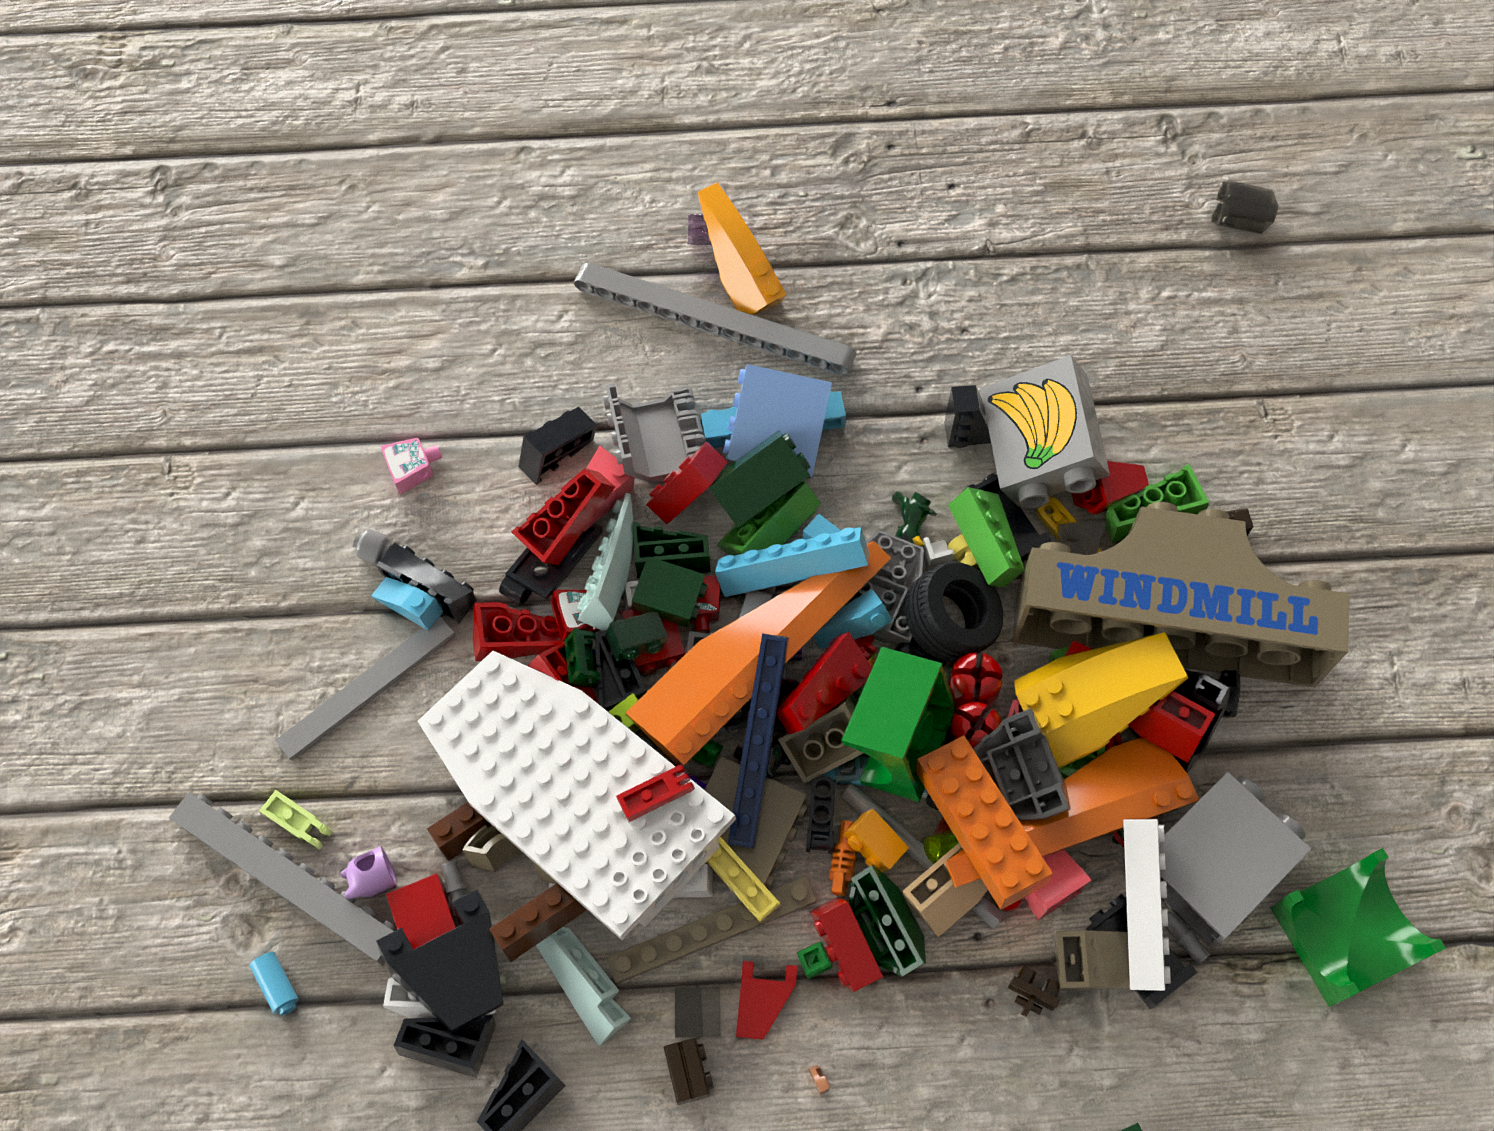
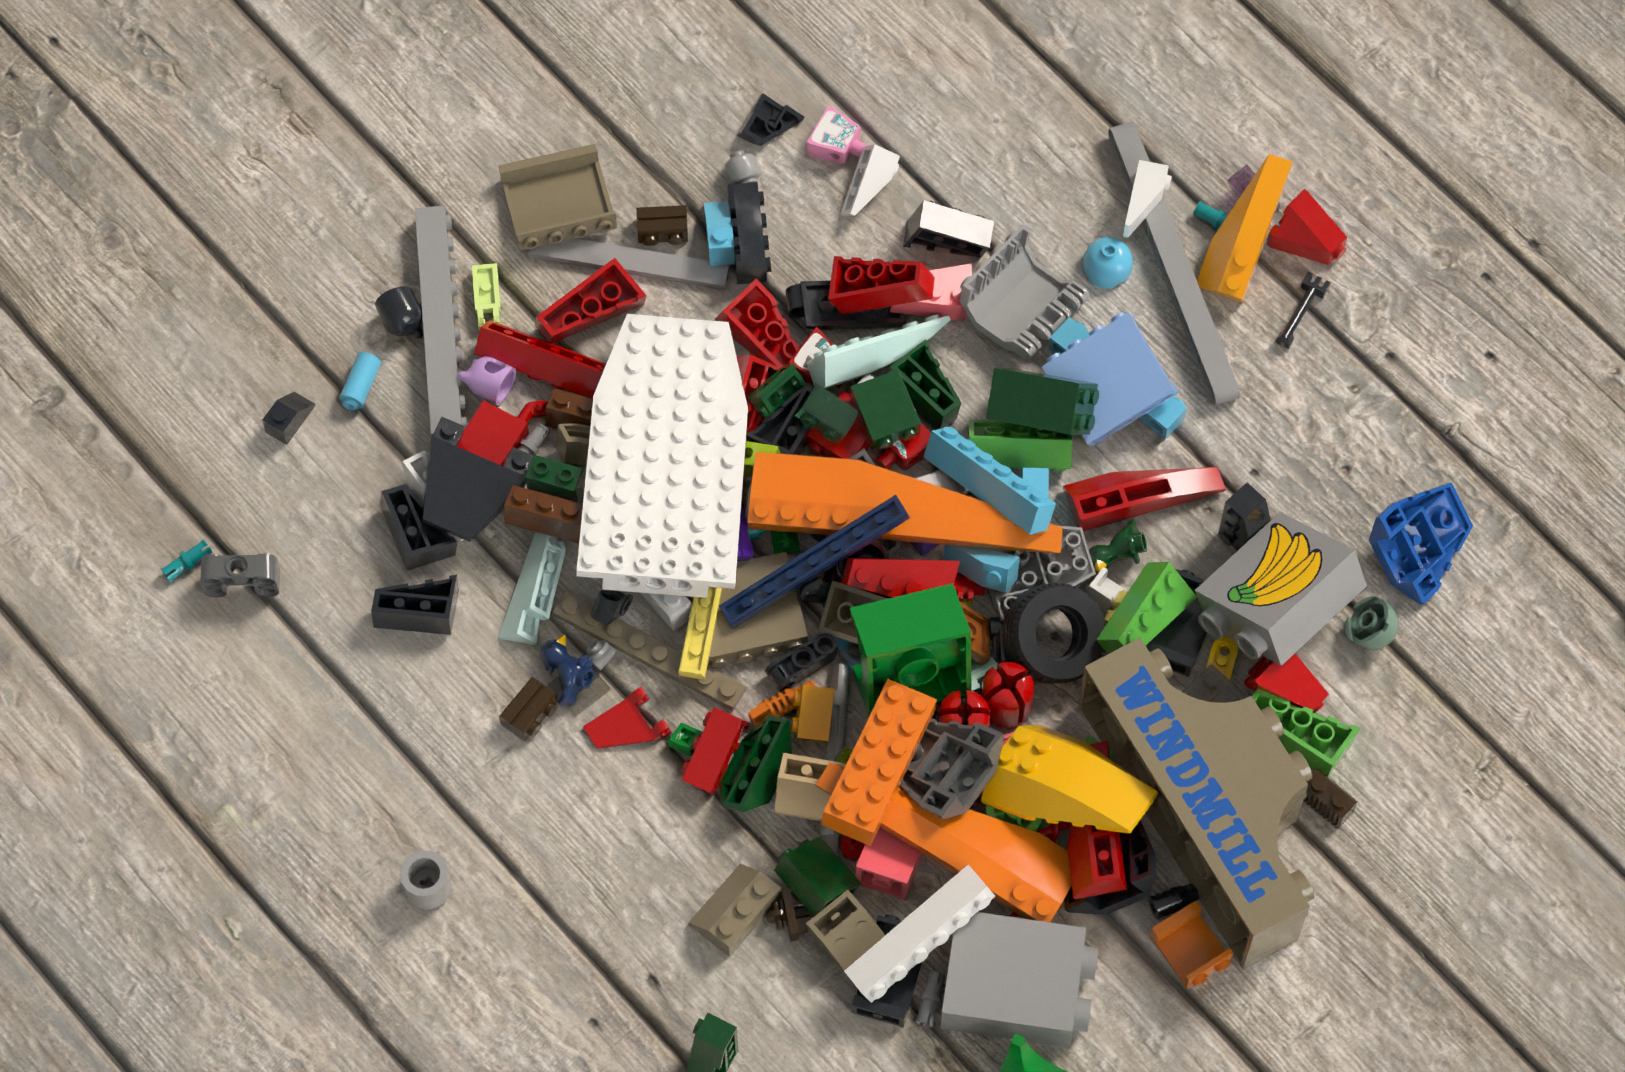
camera: 50 degrees right, 0 degrees up
red hinge [616,765,695,823] -> none
red wedge [646,442,728,525] -> none
nougat tile [808,1065,830,1095] -> none
none -> black slope [262,392,316,445]
none -> black piece [375,286,423,339]
none -> red brick [474,320,606,399]
none -> dark tan panel [498,144,617,251]
none -> red arm [517,400,548,423]
none -> dark green panel [525,455,583,504]
none -> red wedge [534,258,647,344]
none -> dark blue animal [540,635,594,707]
none -> light grey plate [587,640,617,671]
none -> black piece [591,590,633,624]
none -> dark brown brick [636,205,688,246]
none -> dark tan slope [688,864,781,957]
none -> black slope [737,93,804,146]
none -> dark green brick [774,836,861,916]
none -> white slope [840,144,900,217]
none -> red wedge [1063,467,1226,531]
none -> medium azure cylinder [1082,237,1133,289]
none -> white slope [1123,160,1172,238]
none -> orange panel [1150,901,1233,989]
none -> teal pin [1193,201,1227,230]
none -> red slope [1266,189,1347,265]
none -> black hinge [1275,272,1331,349]
none -> sand green cylinder [1345,596,1399,650]
none -> blue wedge [1369,482,1473,605]

